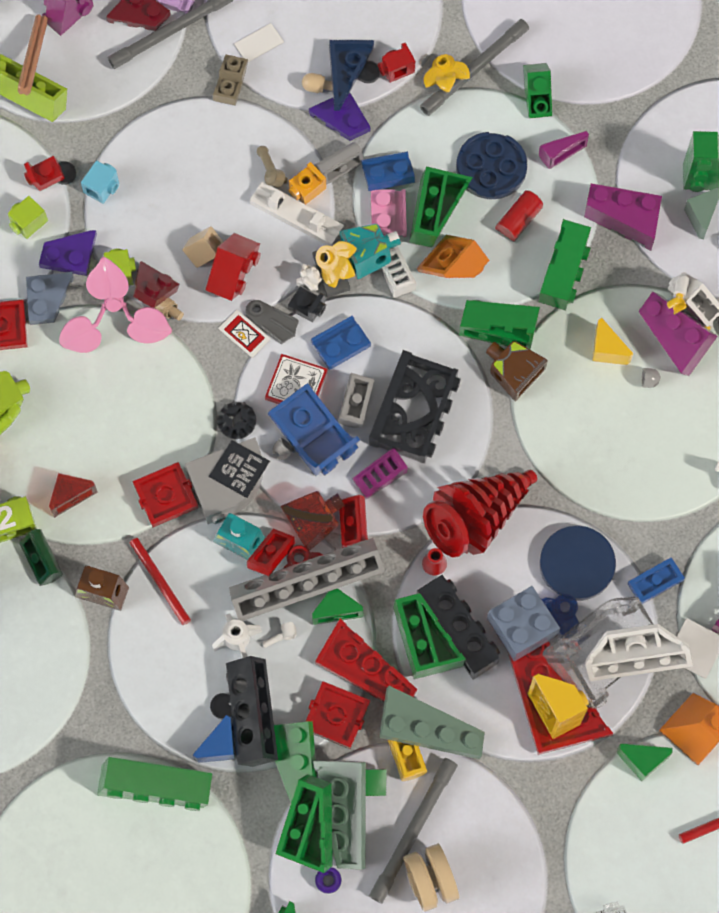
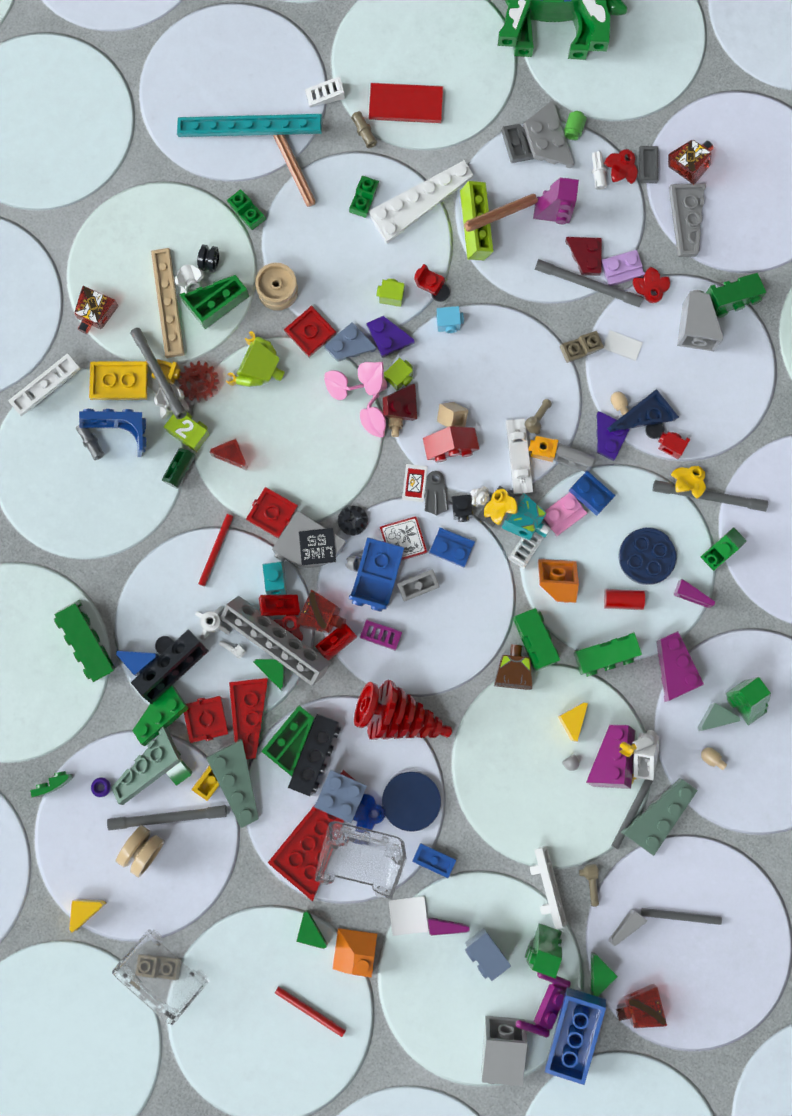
camera: 55 degrees right, 10 degrees up
reddish brown torso [75,565,129,611] -> none
green wedge [275,774,333,873] -> none
black fence [369,350,461,464] -> none
green wedge [409,166,473,248] -> none
red cone [422,548,447,576] -> none
yellow slope [528,674,589,739] -> none
white wedge [585,624,693,681] -> none

